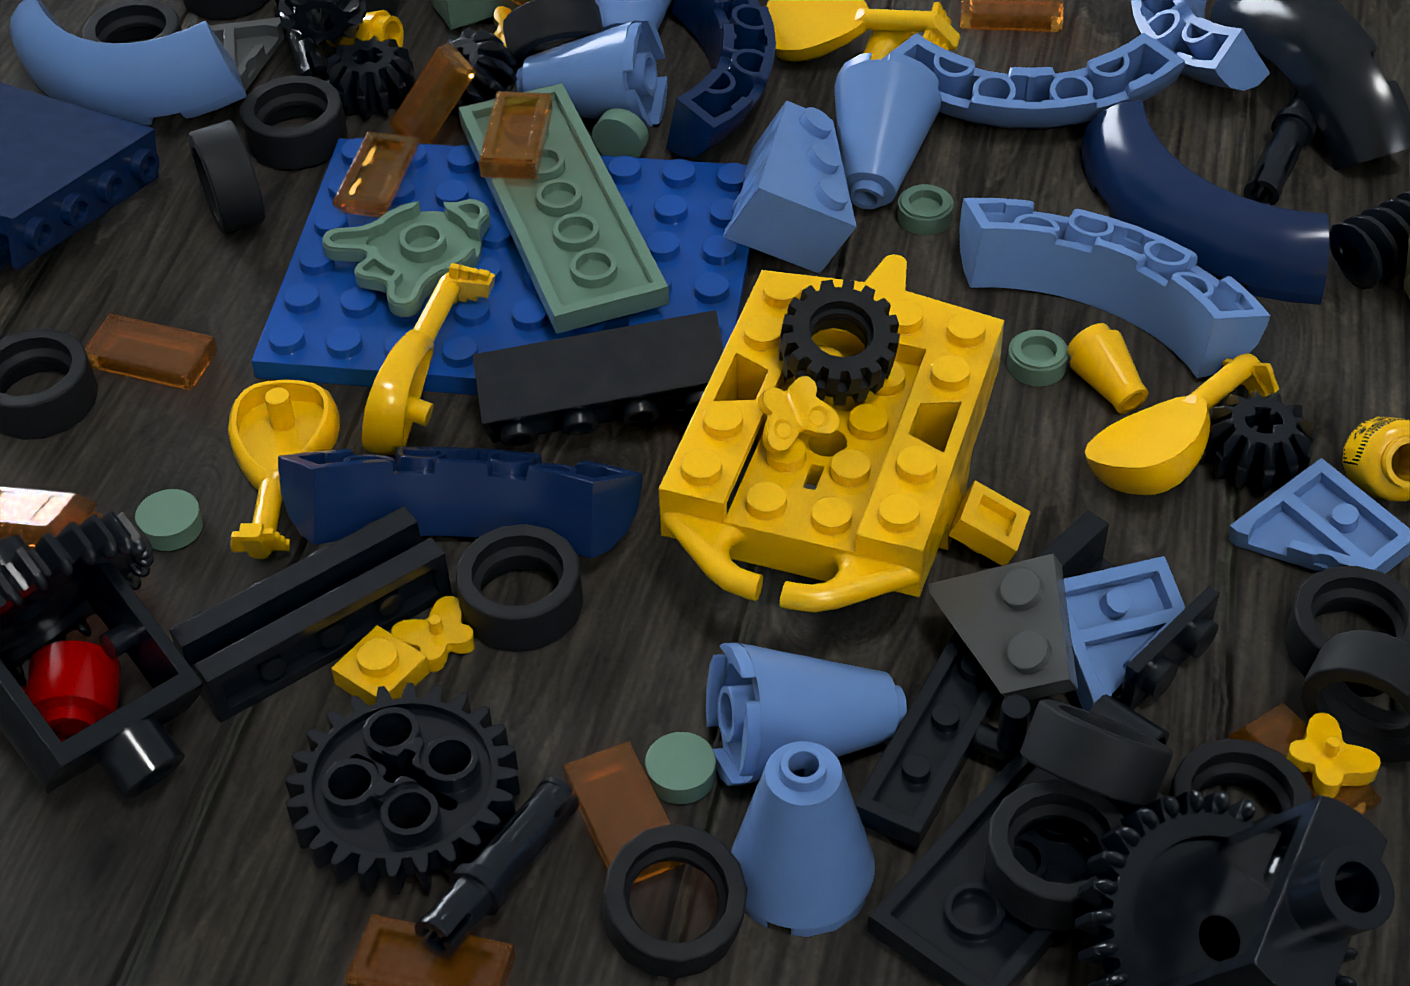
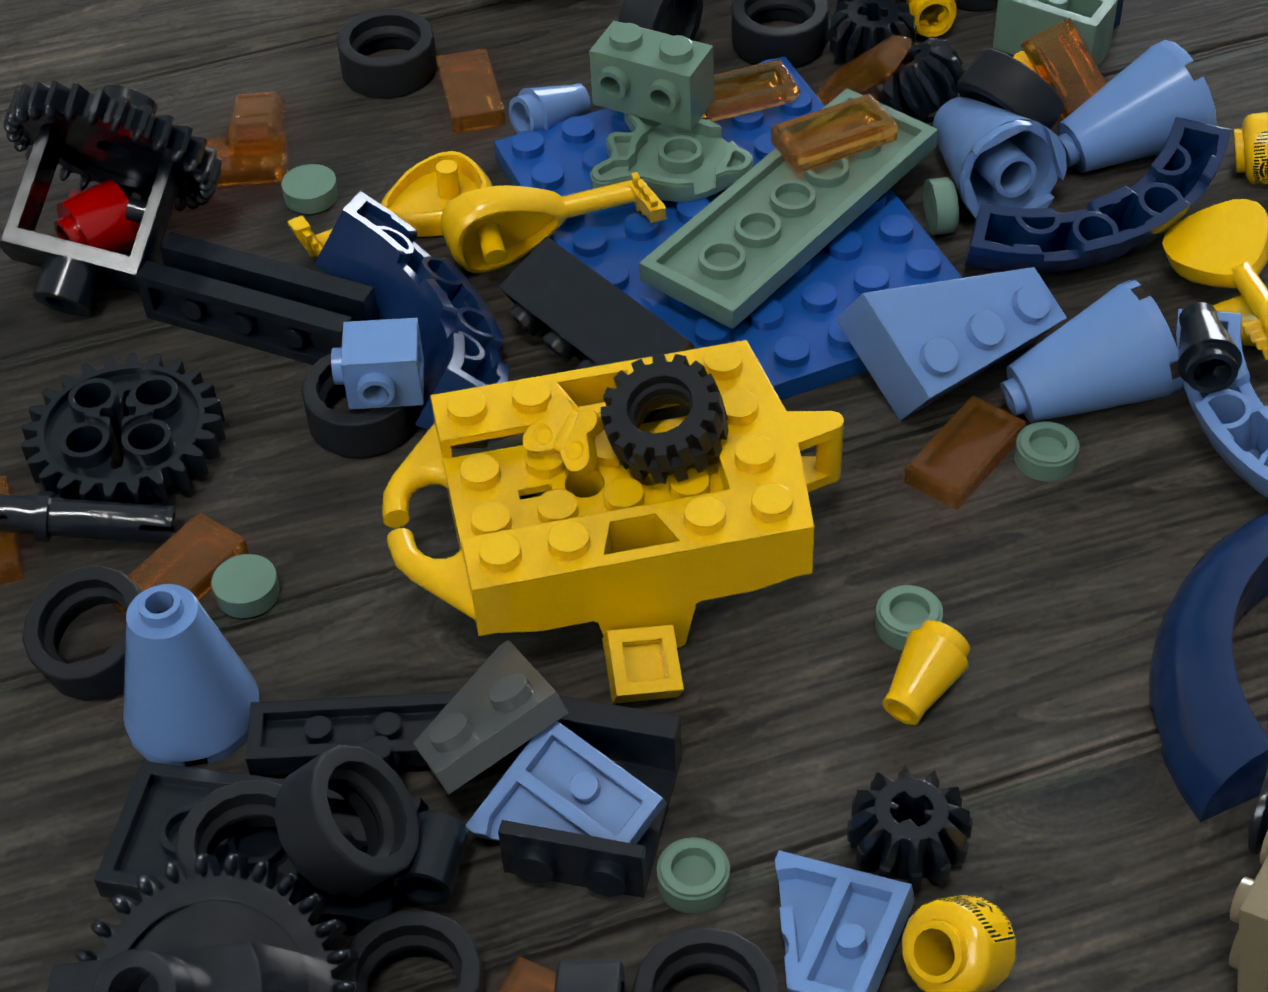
camera: 60 degrees right, 0 degrees up
yellow plate [331,625,430,706] -> none
yellow piece [391,596,475,673] -> none
medium blue cone [706,642,907,786] -> none
medium blue brick [959,198,1271,379] -> none
yellow piece [1084,353,1279,495] -> none
none -> medium blue brick [331,317,424,409]
none -> medium blue cone [509,83,591,133]
none -> sand green brick [589,20,714,131]
none -> sand green tile [657,837,730,914]
none -> clear orange tile [904,396,1026,510]
none -> black cone [1177,302,1242,393]

